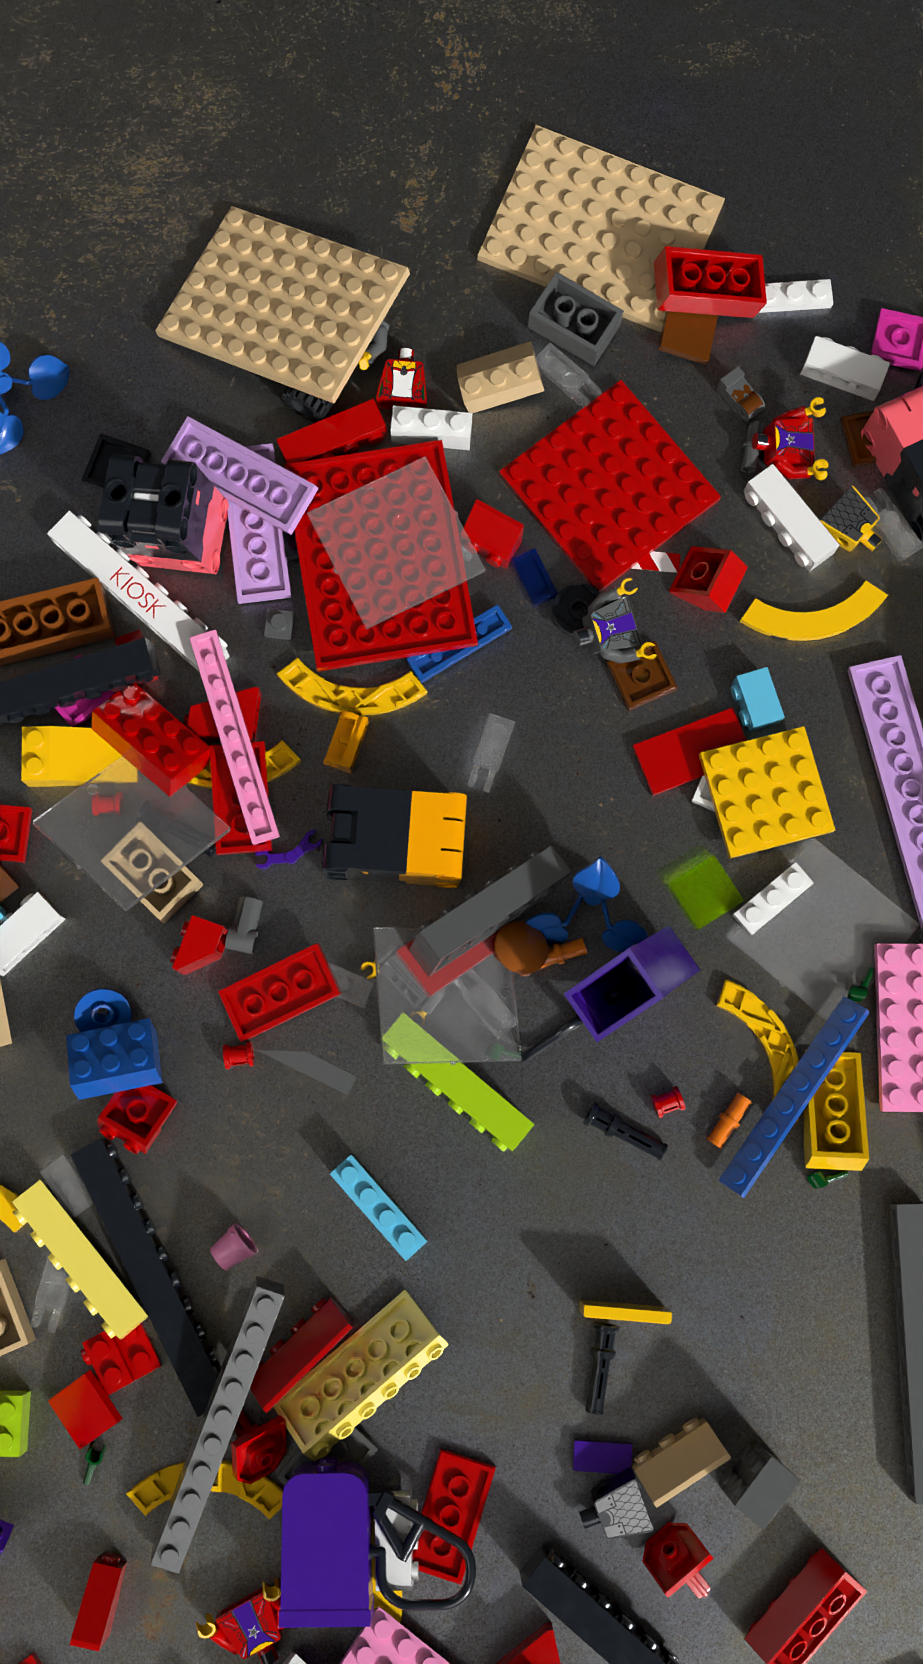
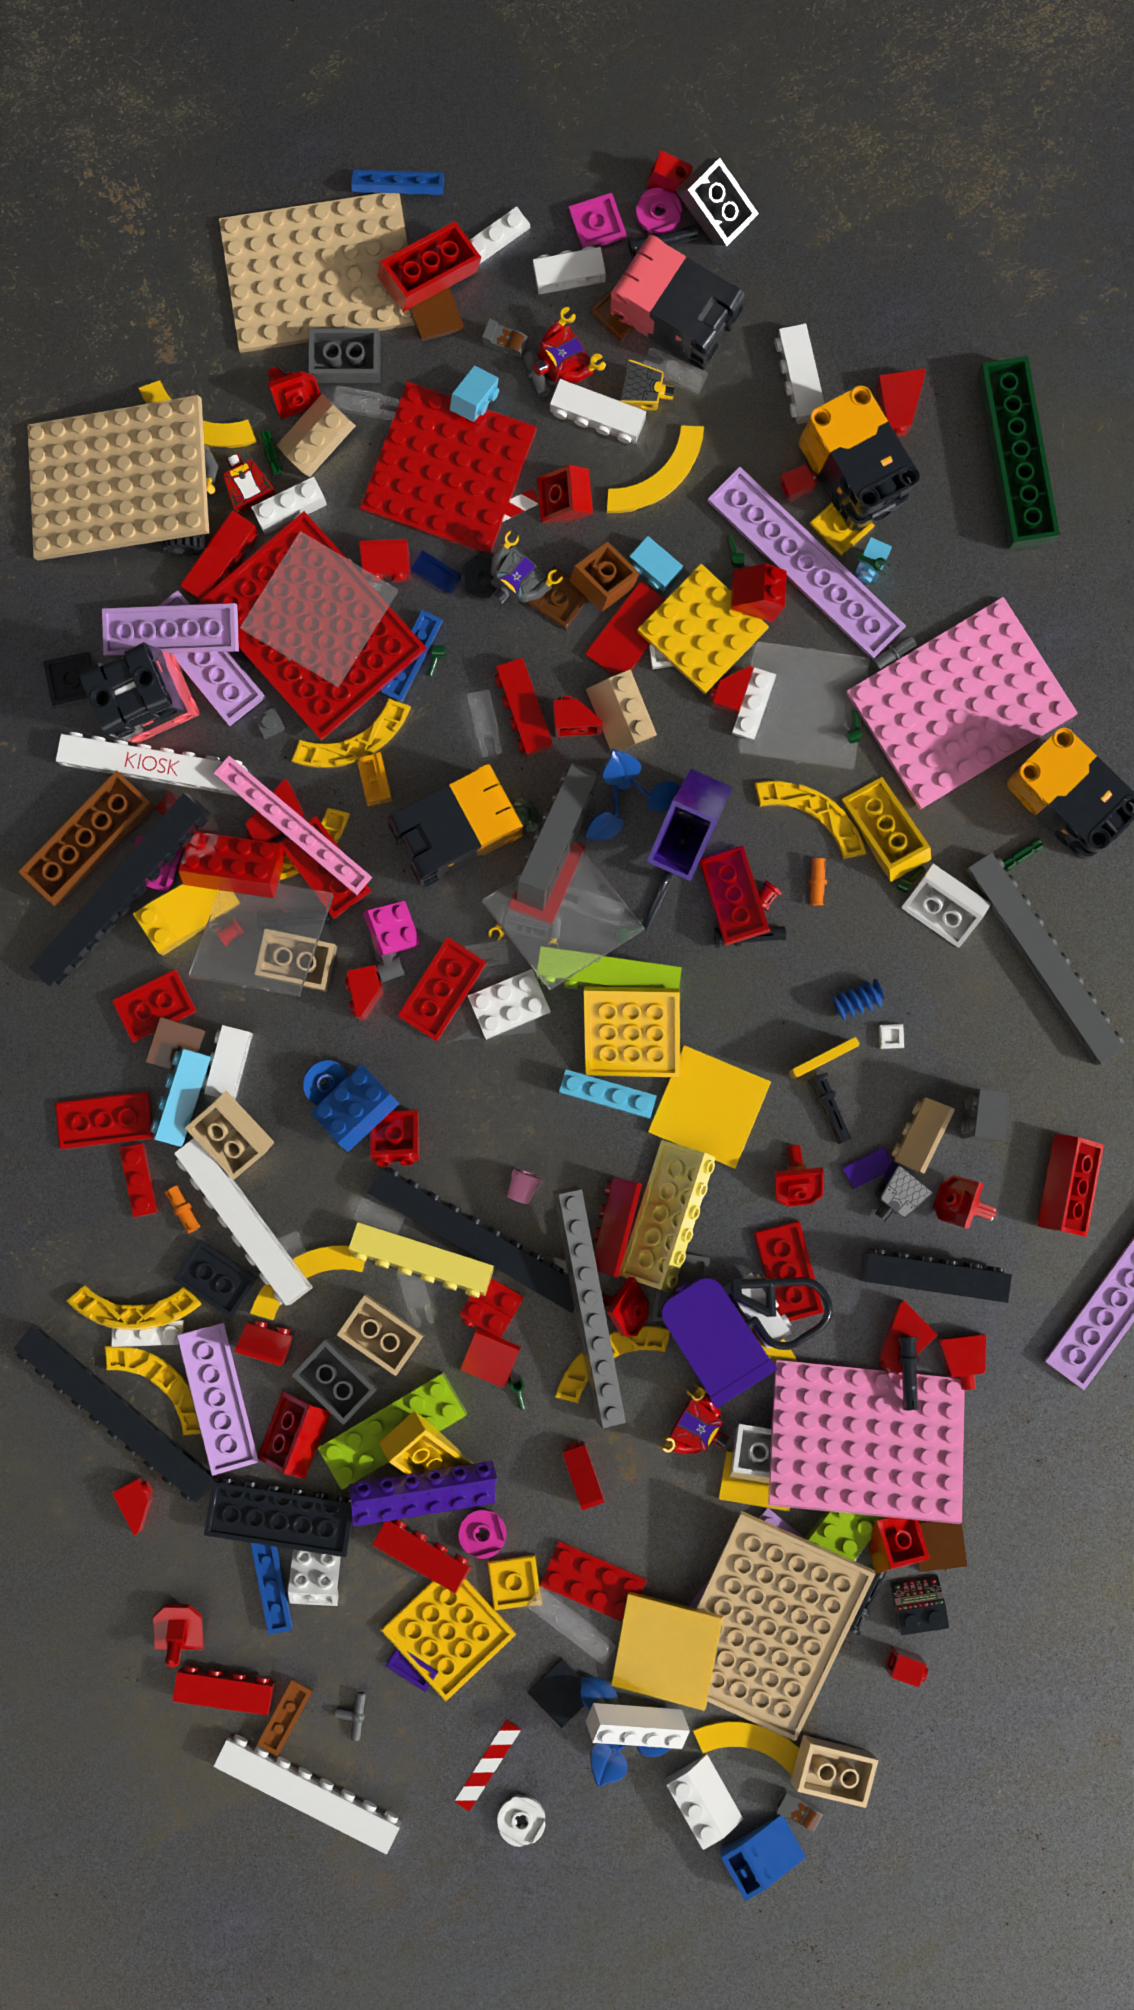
camera: 25 degrees left, 5 degrees up
red bush [223,1041,254,1069] -> none
dark purple piece [255,830,323,870] -> none
dark orange dish [493,921,548,976] -> none
orange pin [541,937,588,968] -> none
clear neon green tile [667,855,744,931] -> none
blue plate [718,996,869,1198] -> none
none -> yellow tile [139,380,257,448]
none -> dark green axle [259,430,283,475]
none -> red piece [267,367,321,419]
none -> blue plate [351,169,444,195]
none -> dark pink plate [363,901,421,957]
none -> dark green hand [427,645,446,677]
none -> medium azure brick [450,366,499,422]
none -> white plate [468,969,551,1040]
none -> red brick [494,658,553,758]
none -> sand green gear [512,797,542,833]
none -> red slope [554,696,602,737]
none -> dark orange brick [570,541,639,612]
none -> yellow plate [584,987,680,1077]
none -> tan slope [585,669,657,751]
none -> yellow tile [648,1045,771,1169]
none -> red tile [699,845,771,946]
none -> red slope [709,666,754,716]
none -> dark green hand [727,535,745,567]
none -> red slope [730,563,787,623]
none -> red piece [775,1145,824,1207]
none -> blue piece [831,979,884,1021]
none -> white tile [879,1024,904,1049]
none -> white slope [901,864,991,948]

